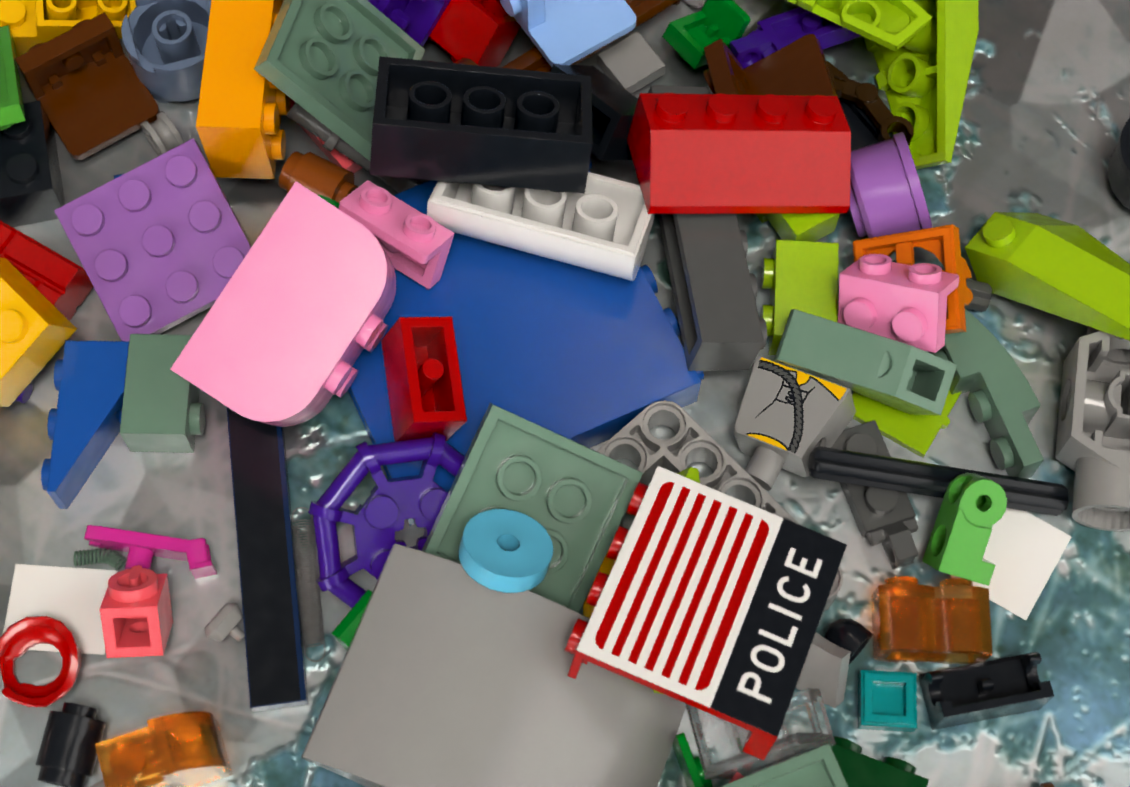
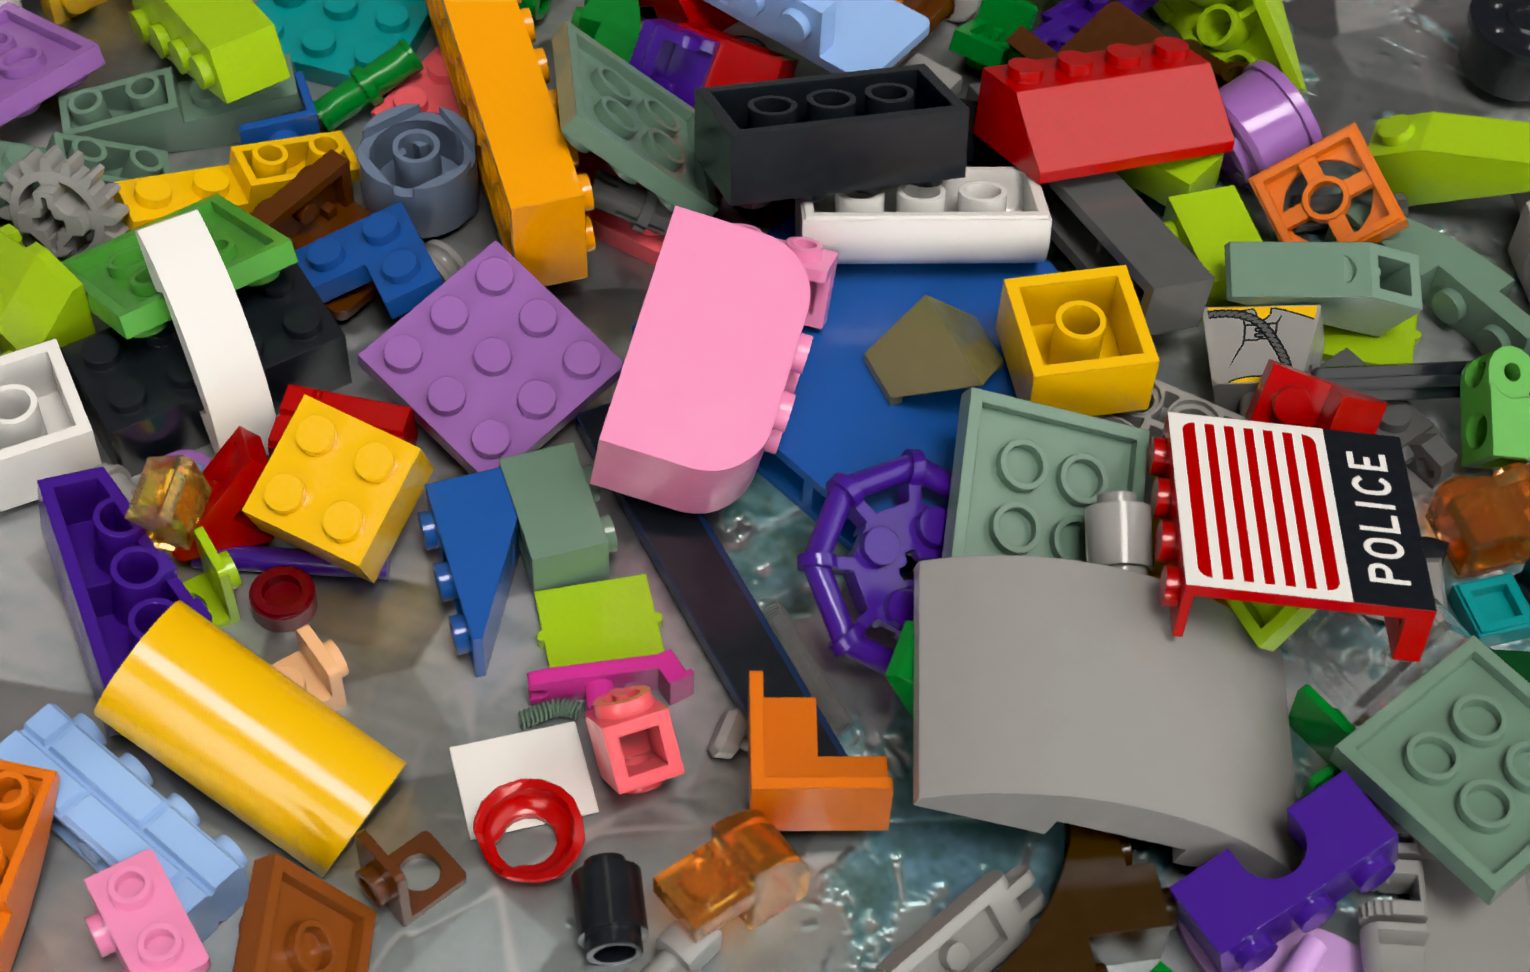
camera: 20 degrees left, 15 degrees down
dark orange brick [279,151,358,203] -> none
red brick [381,317,467,442] -> none
medium azure piece [458,509,553,593] -> none
bright pink bracket [838,254,959,353] -> none
none -> blue plate [295,201,444,319]
none -> lime piece [534,574,665,668]
none -> orange panel [747,671,893,831]
none -> olive slope [864,294,1004,406]
none -> yellow brick [996,265,1160,416]
none -> light grey brick [1084,491,1154,575]
none -> red slope [1245,359,1388,434]

